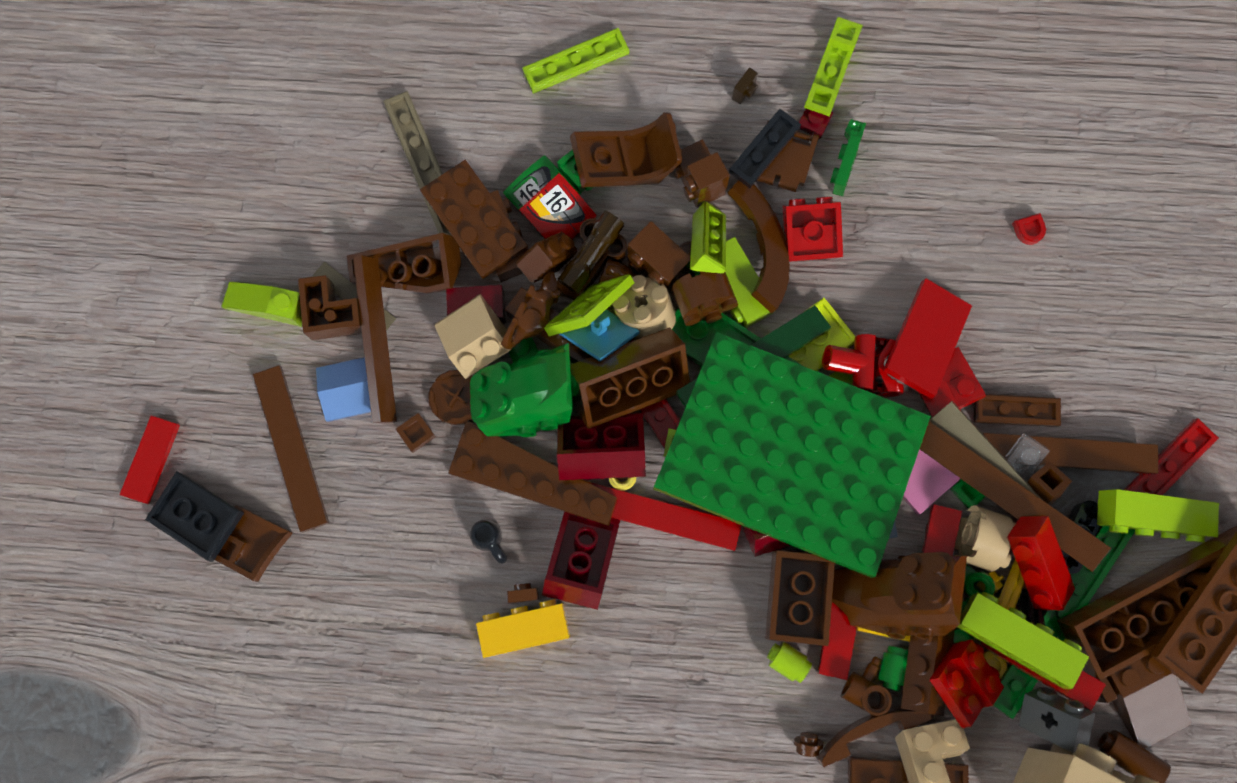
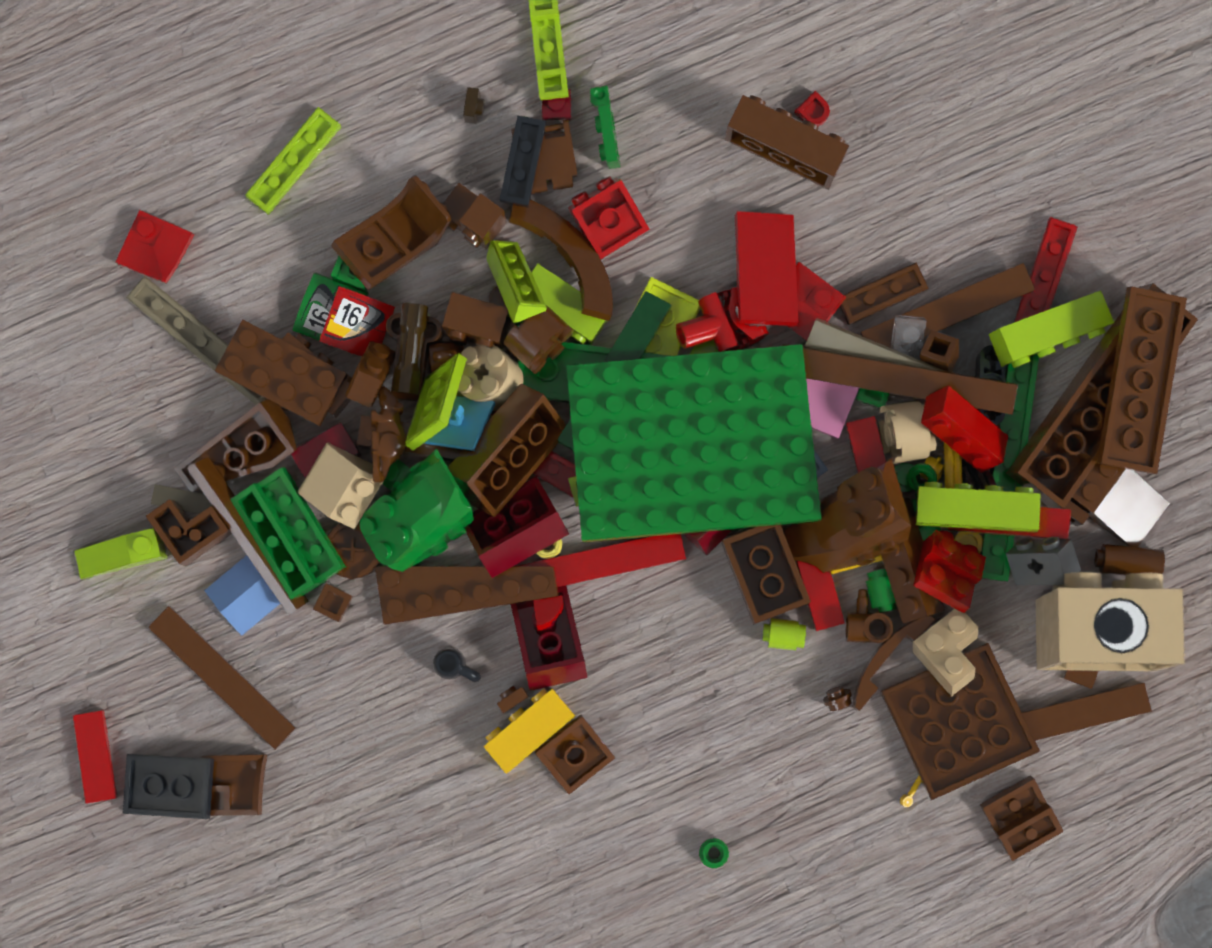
camera: 25 degrees left, 5 degrees up
none -> red plate [115,210,194,284]
none -> green brick [230,467,346,600]
none -> red tile [533,596,564,631]
none -> reddish brown slope [534,715,615,795]
none -> reddish brown brick [725,95,849,190]

